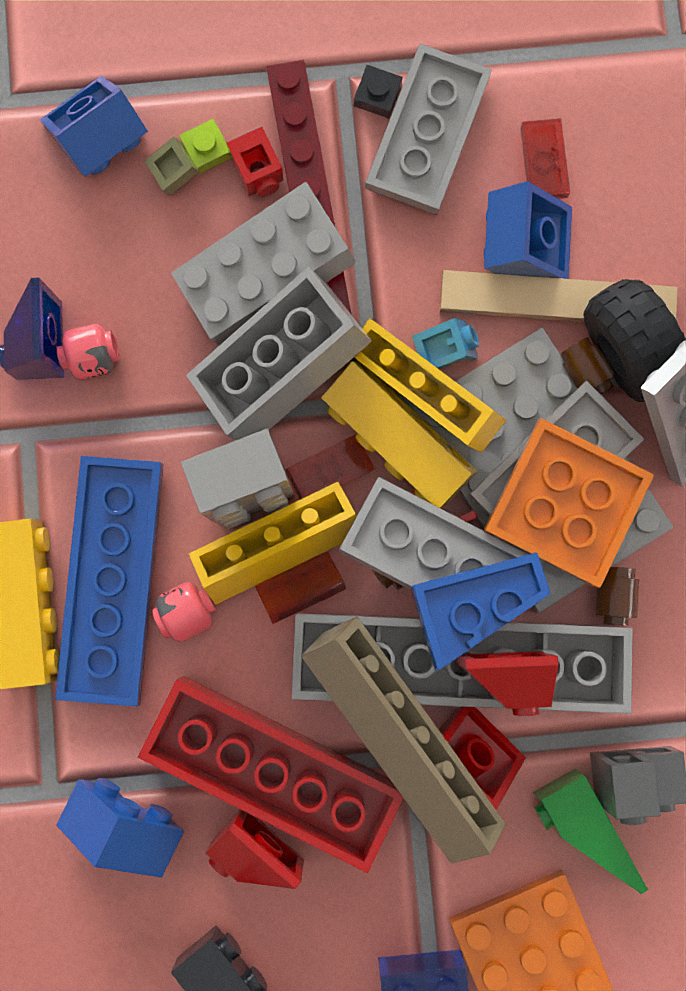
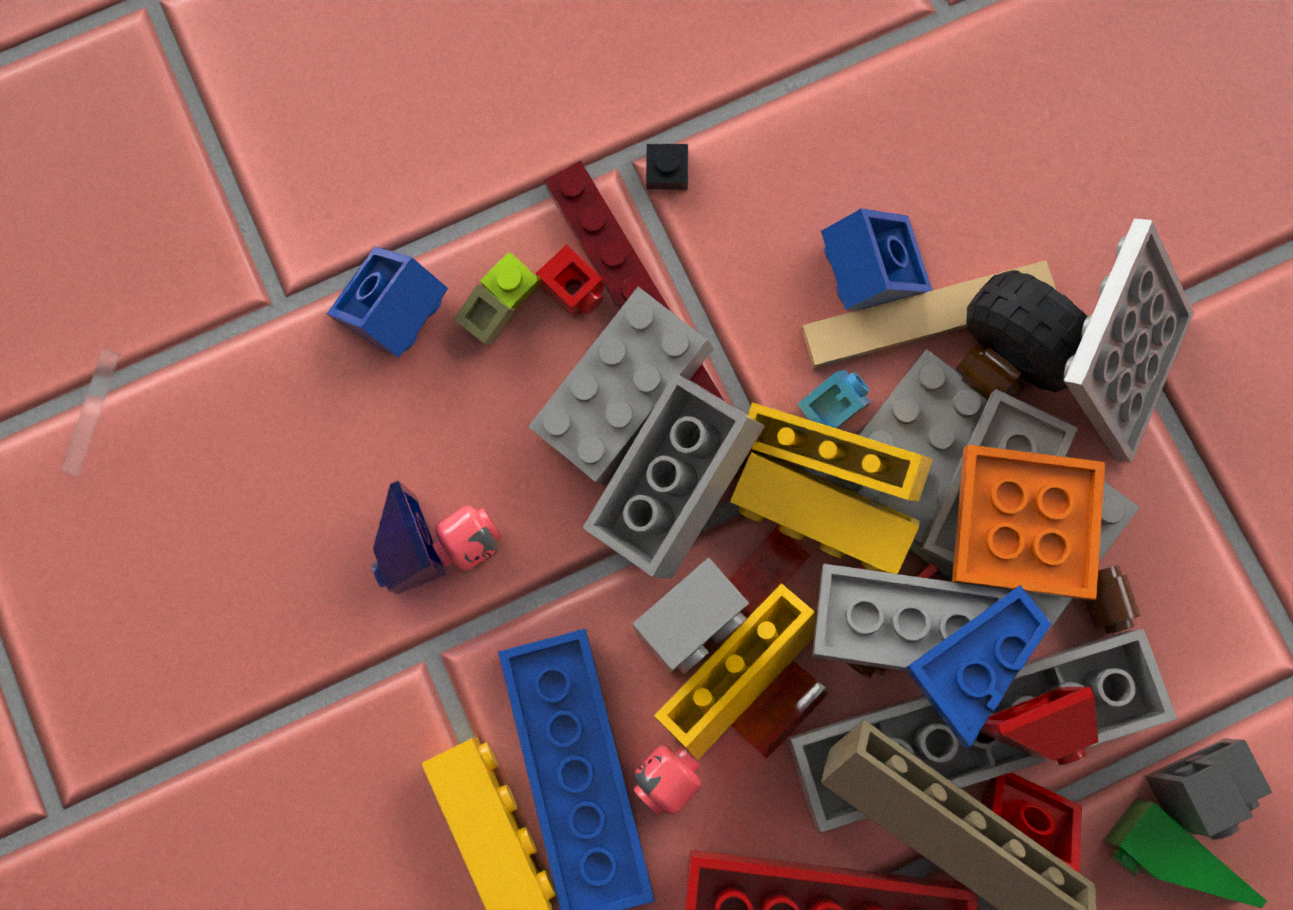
camera: 15 degrees left, 5 degrees down
light grey plate [365,44,492,215] -> none
clear red plate [520,118,570,199] -> none

